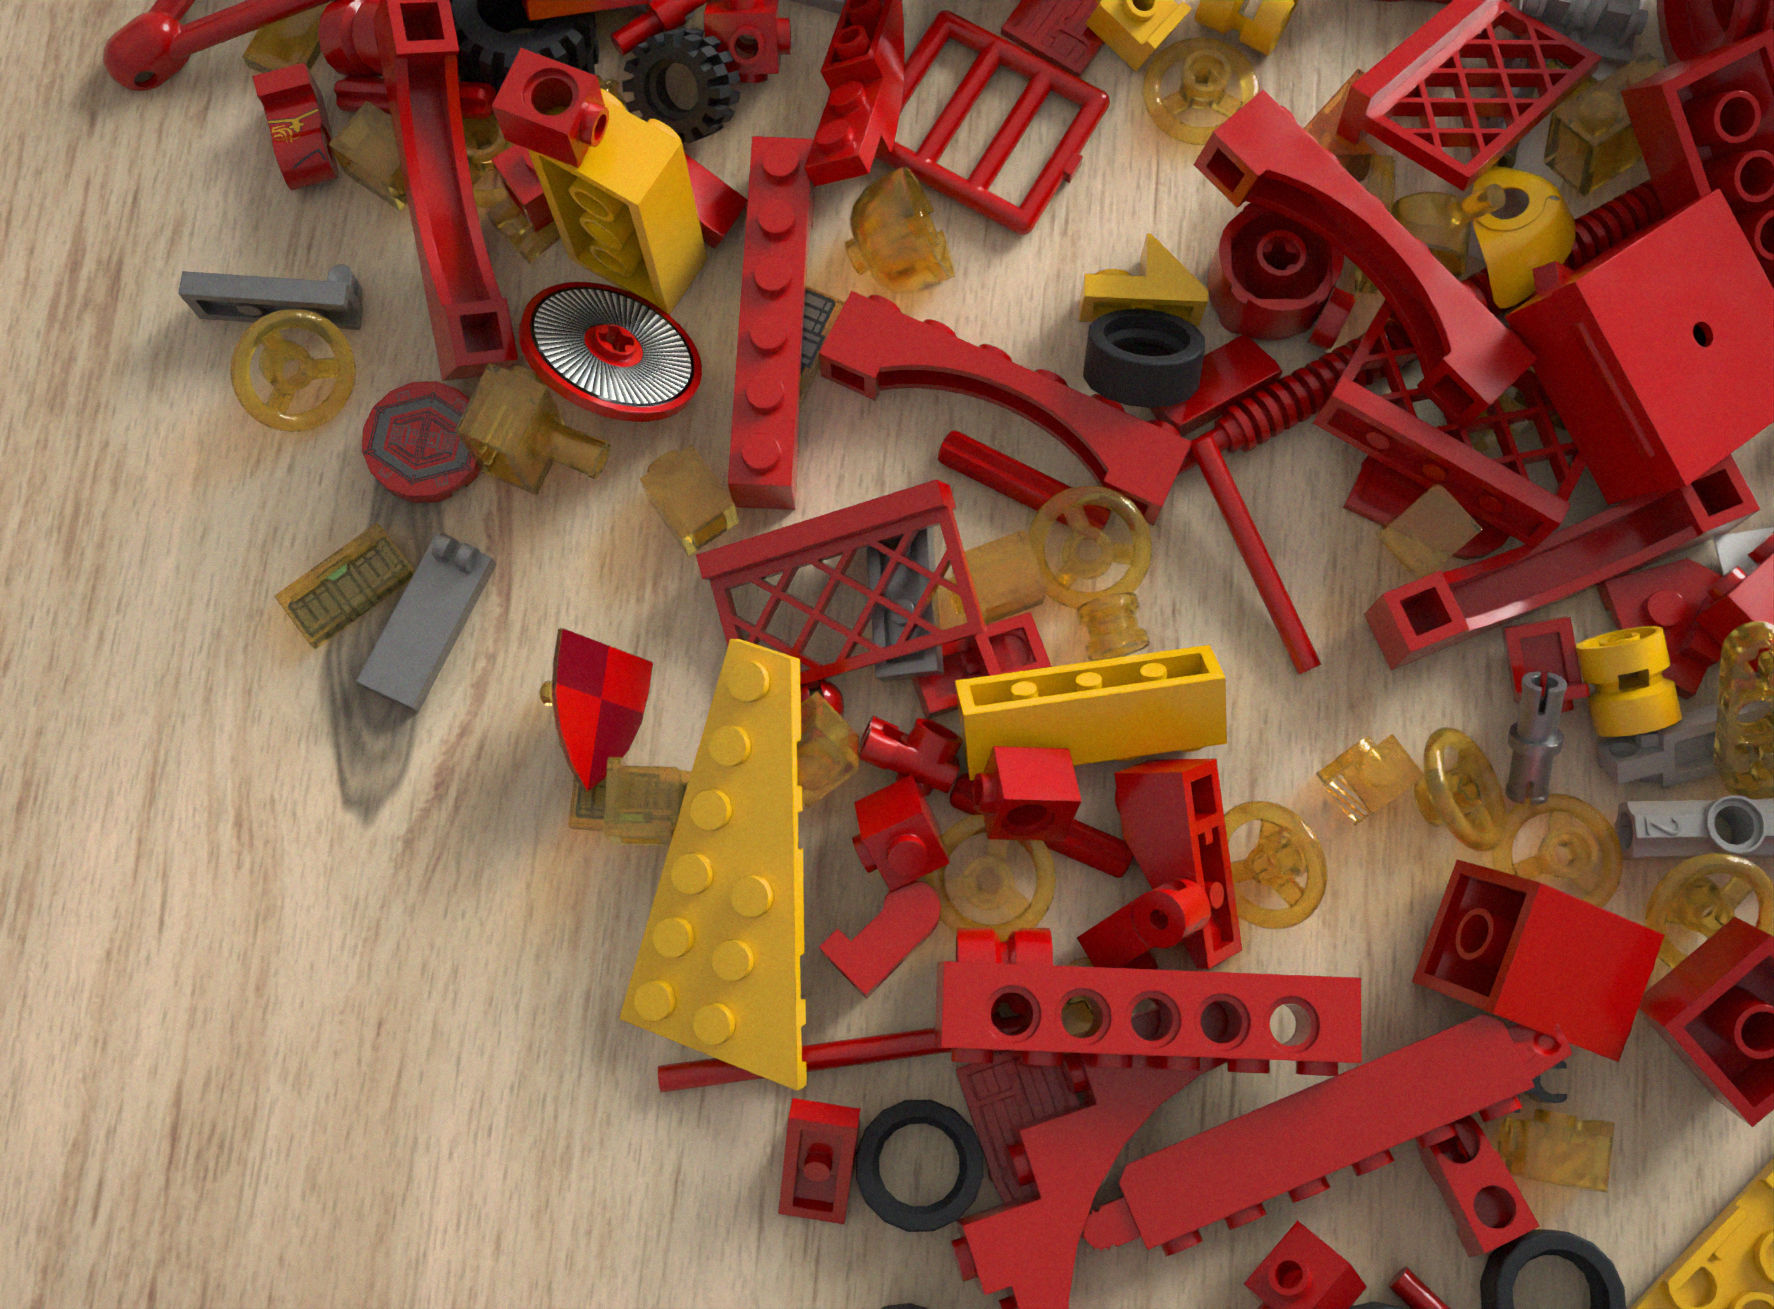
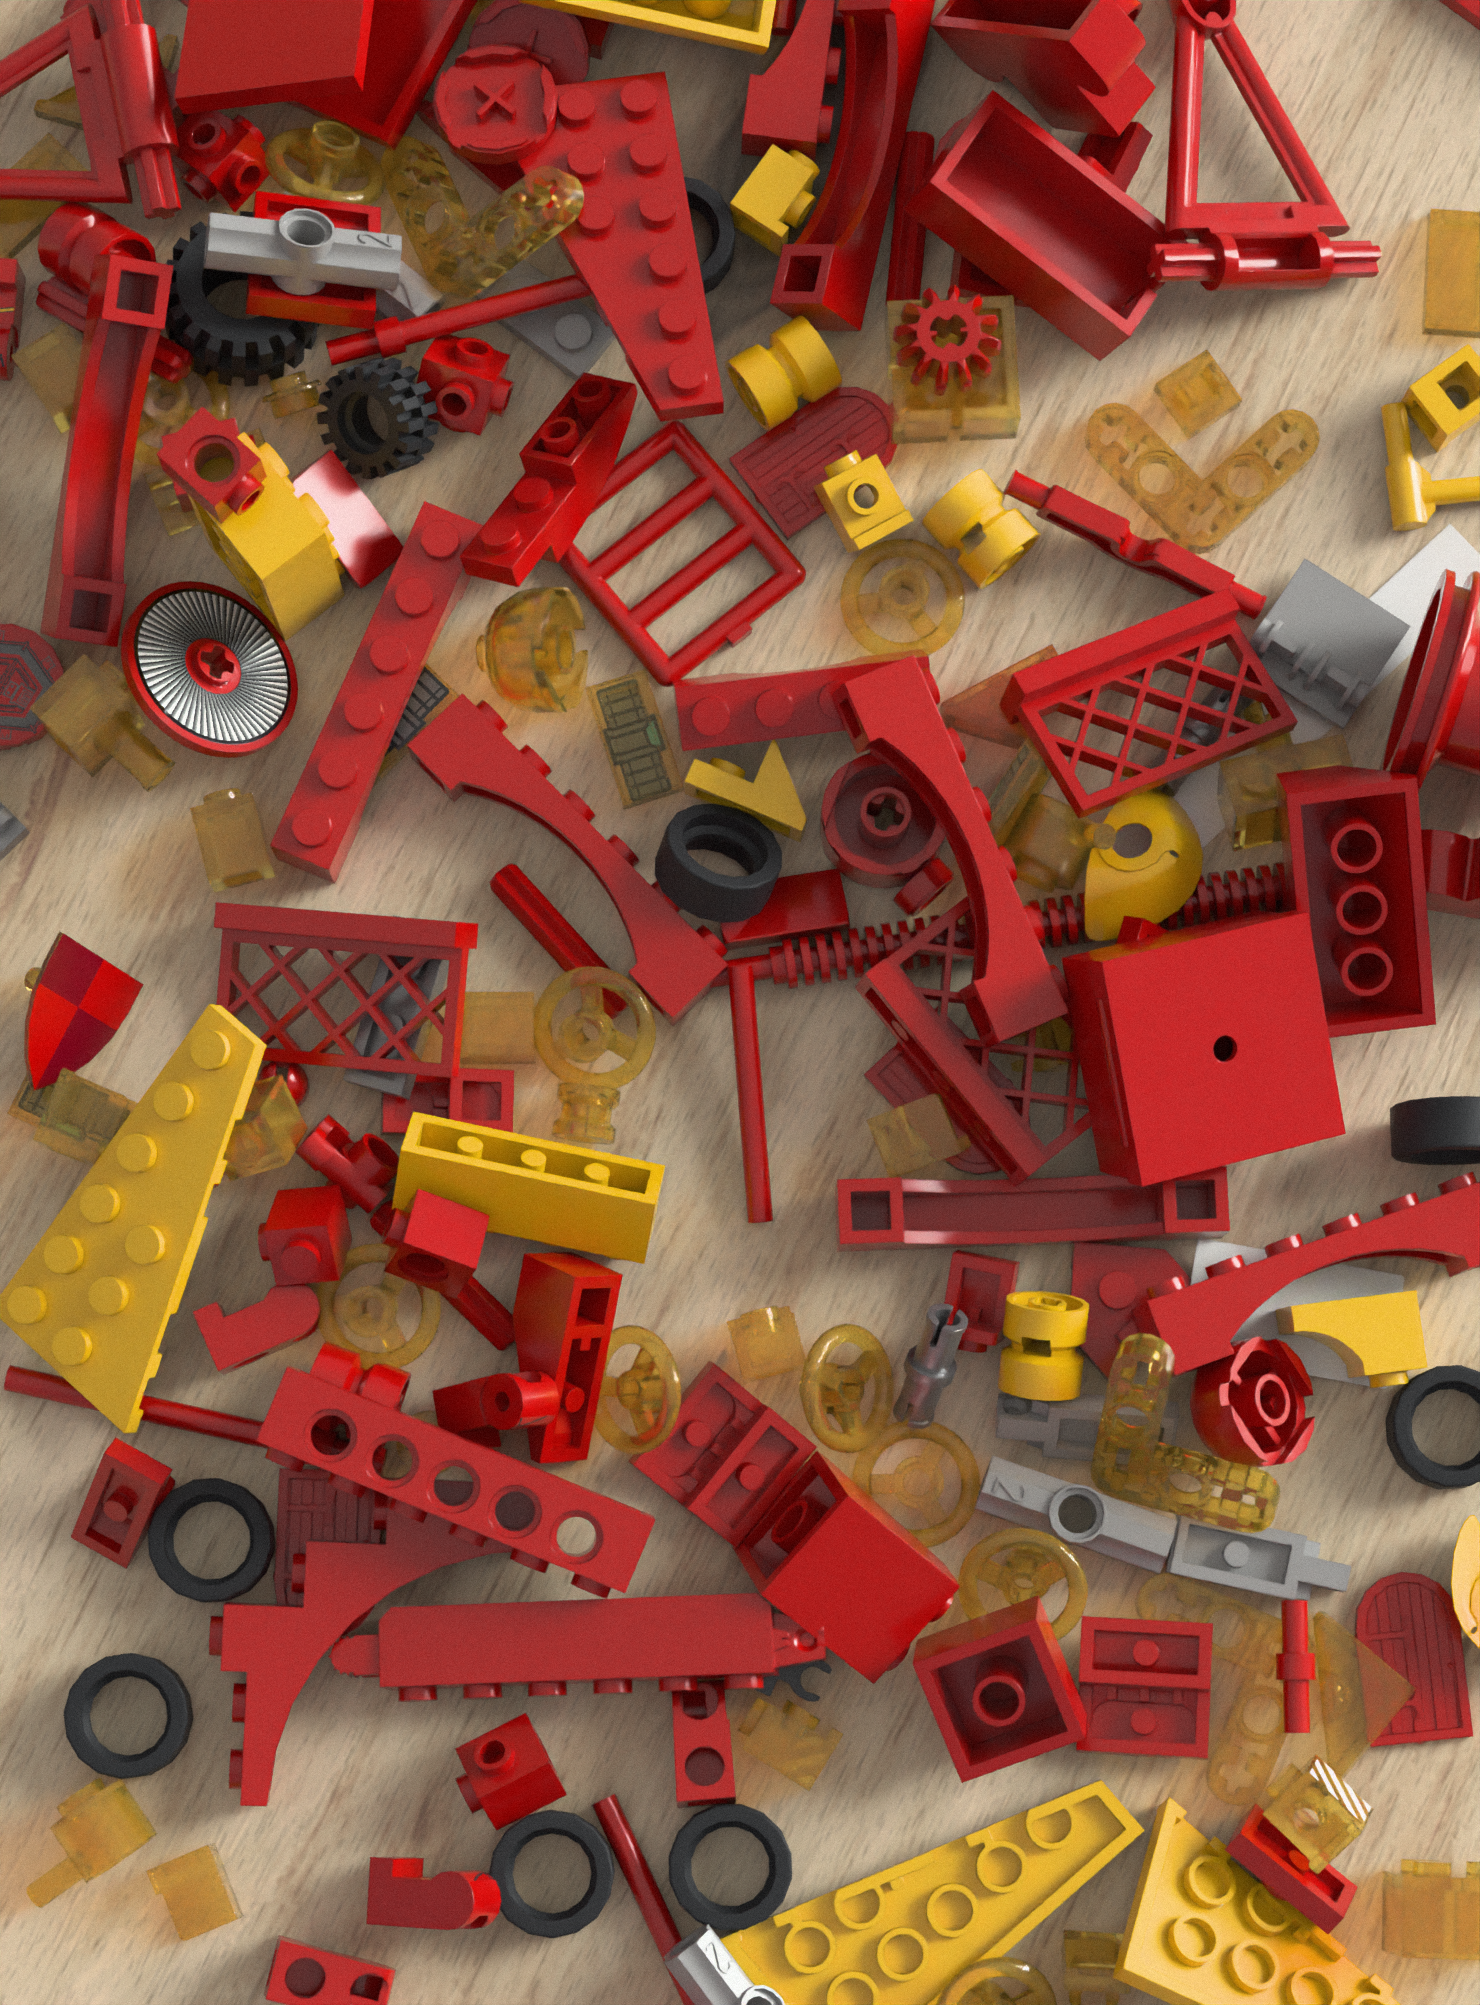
camera: 15 degrees right, 5 degrees up
none -> clear yellow tile [585,669,684,810]
none -> red slope [628,1361,817,1548]
none -> red arch [672,649,930,751]

